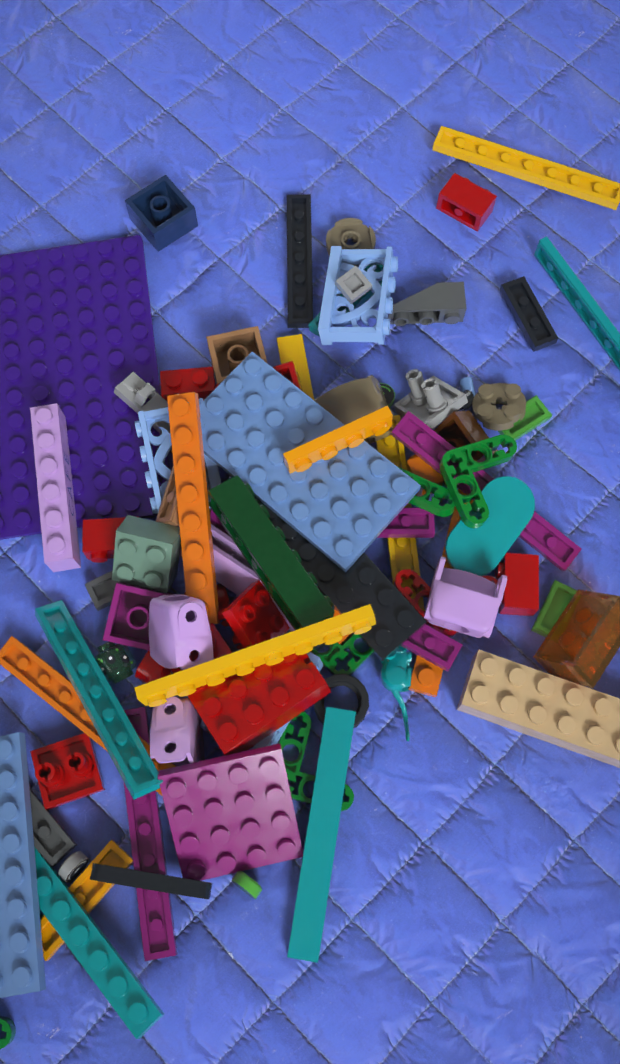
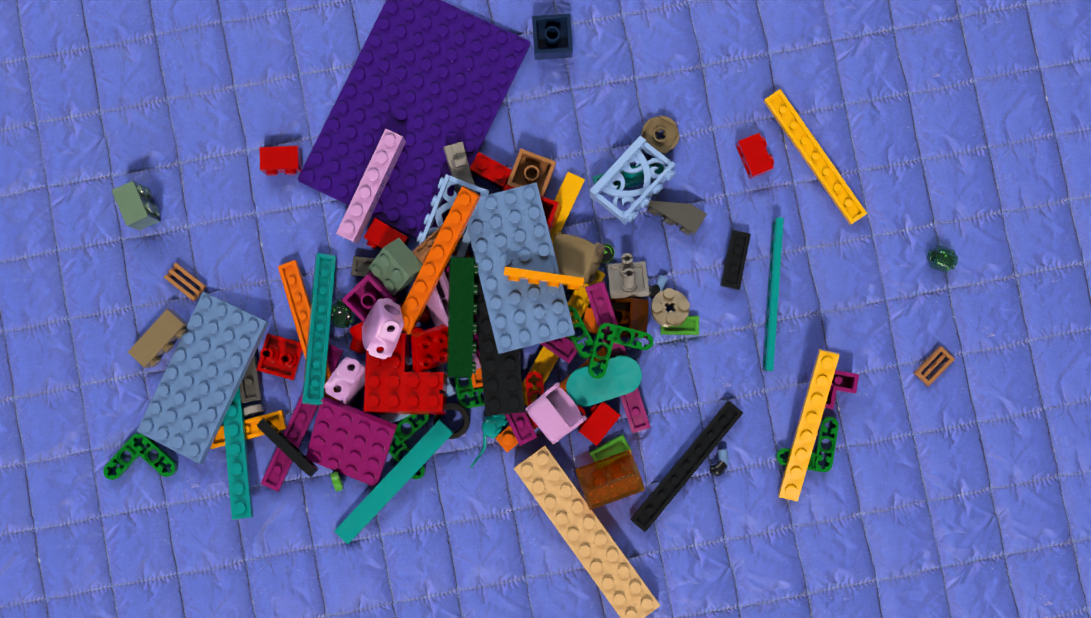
camera: 35 degrees right, 15 degrees up
yellow plate [134,604,376,707] -> none
black tile [287,194,313,328] -> none
light grey tile [335,266,372,304] -> none

